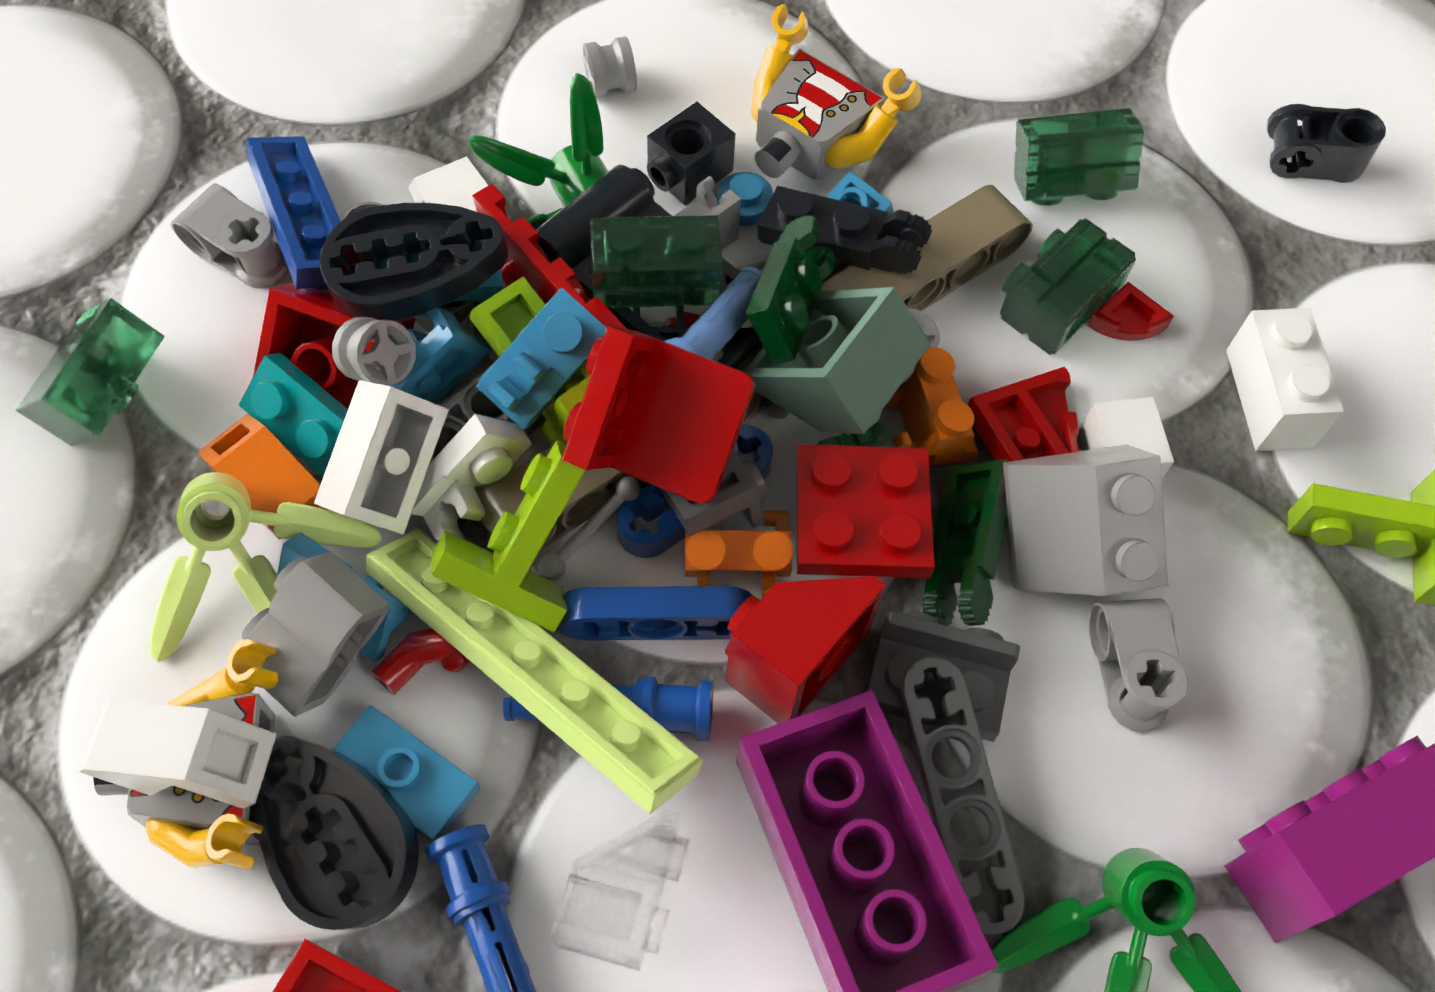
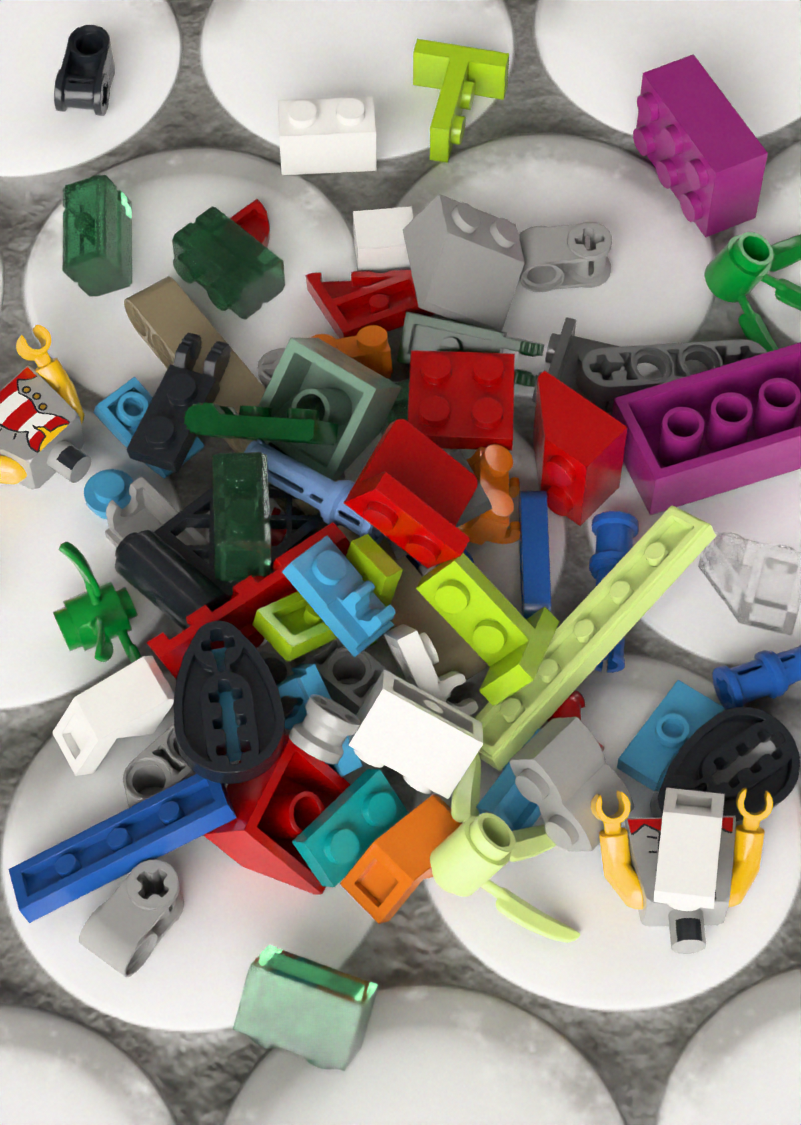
camera: 85 degrees left, 5 degrees down
black brick [647,102,736,205] -> none

